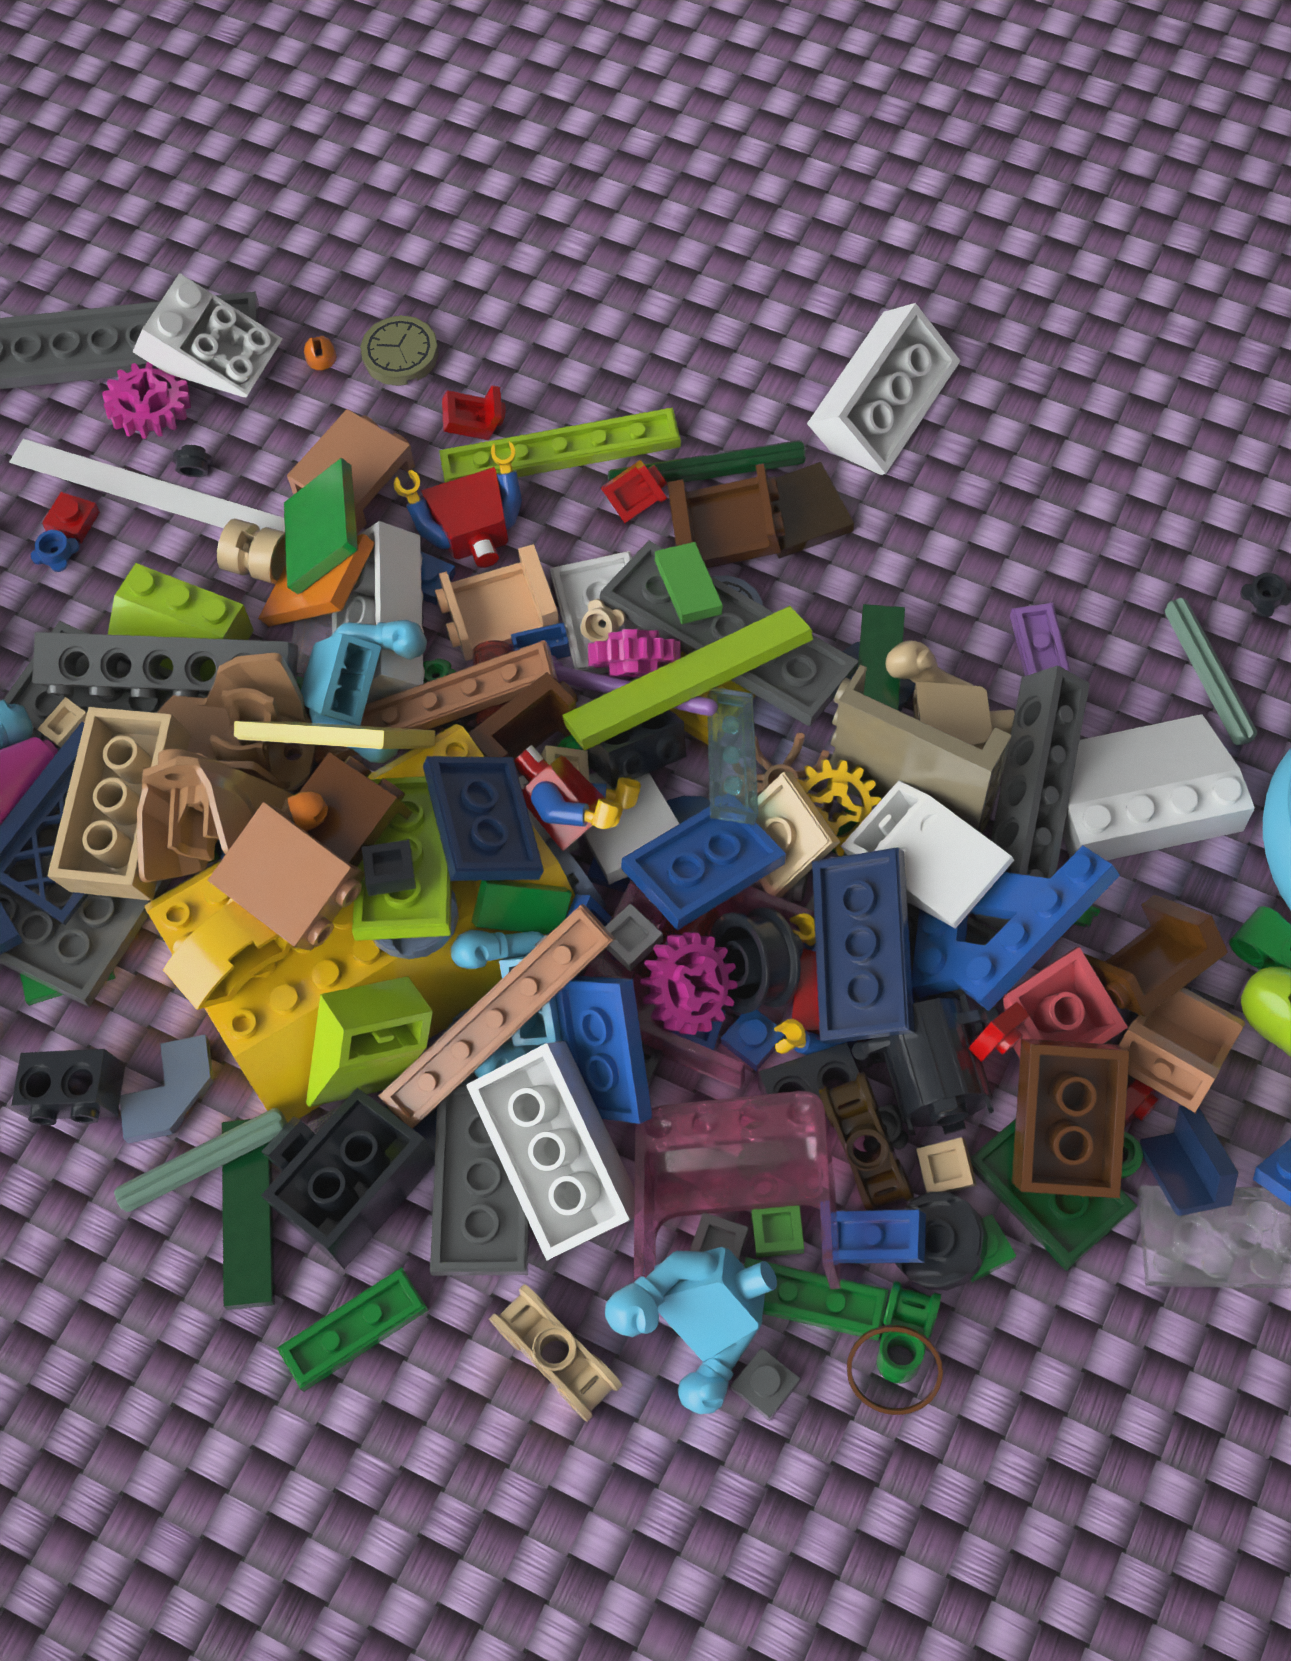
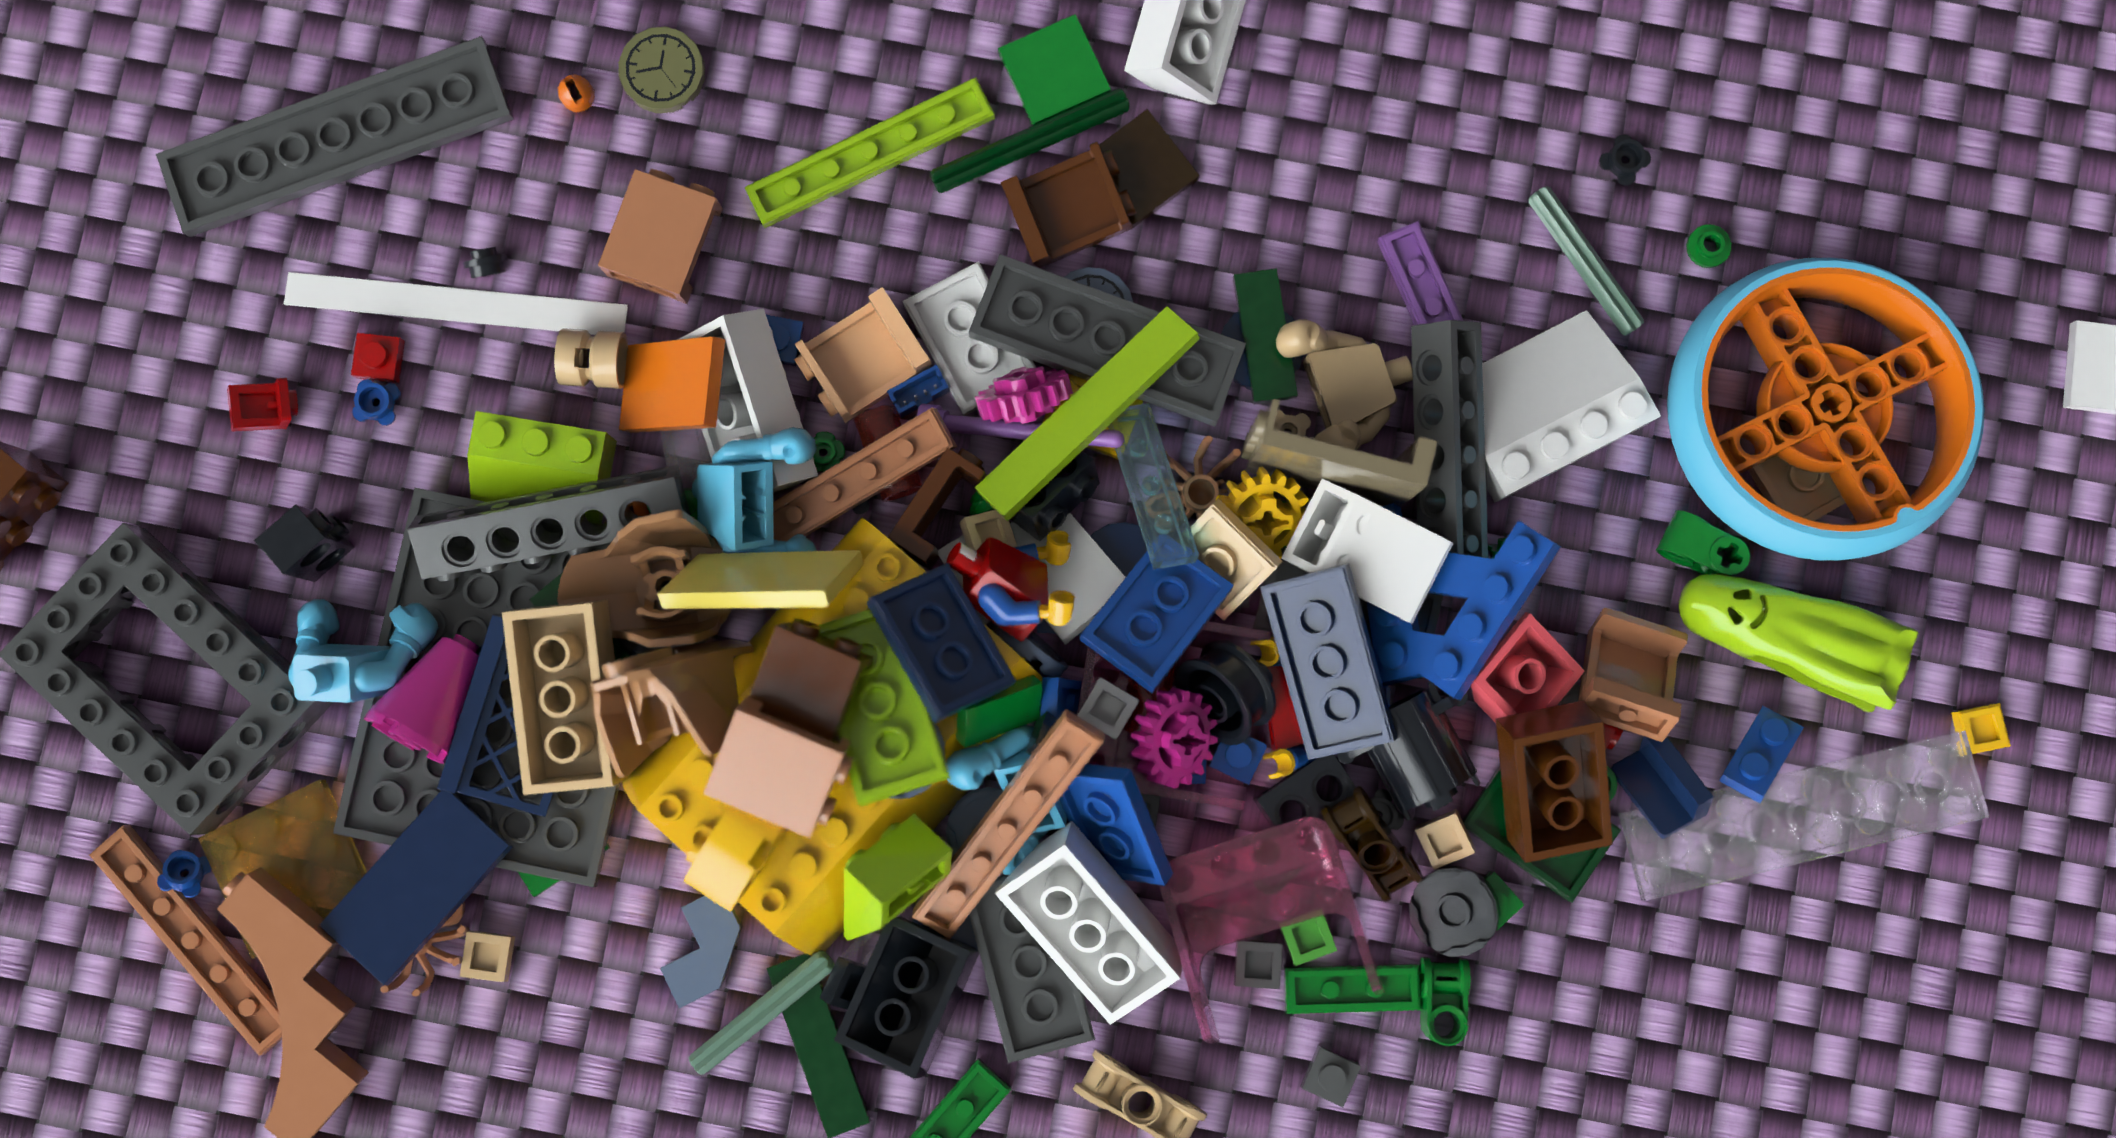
camera: 20 degrees left, 20 degrees up
black brick [11,1049,126,1125] -> none
tan plate [37,697,87,748] -> none
dark pink gear [102,362,191,439] -> none
white slope [133,273,283,398] -> none
green tile [284,458,358,594] -> none
orange hinge [288,791,328,831] -> none
black plate [362,839,416,896] -> none
torso [394,441,522,568] -> none
red bracket [442,385,506,440] -> none
tan plate [580,599,626,642] -> none
red bracket [601,460,668,523] -> none
medium azure torso [605,1247,777,1414] -> none
bright green tile [655,542,723,624] -> none
blue plate [826,1210,926,1264] -> none
reddish brown piece [847,1325,943,1415] -> none
red plate [968,1002,1030,1062] -> none
reddish brown panel [1084,895,1228,1017] -> none
none -> green tile [998,14,1111,126]

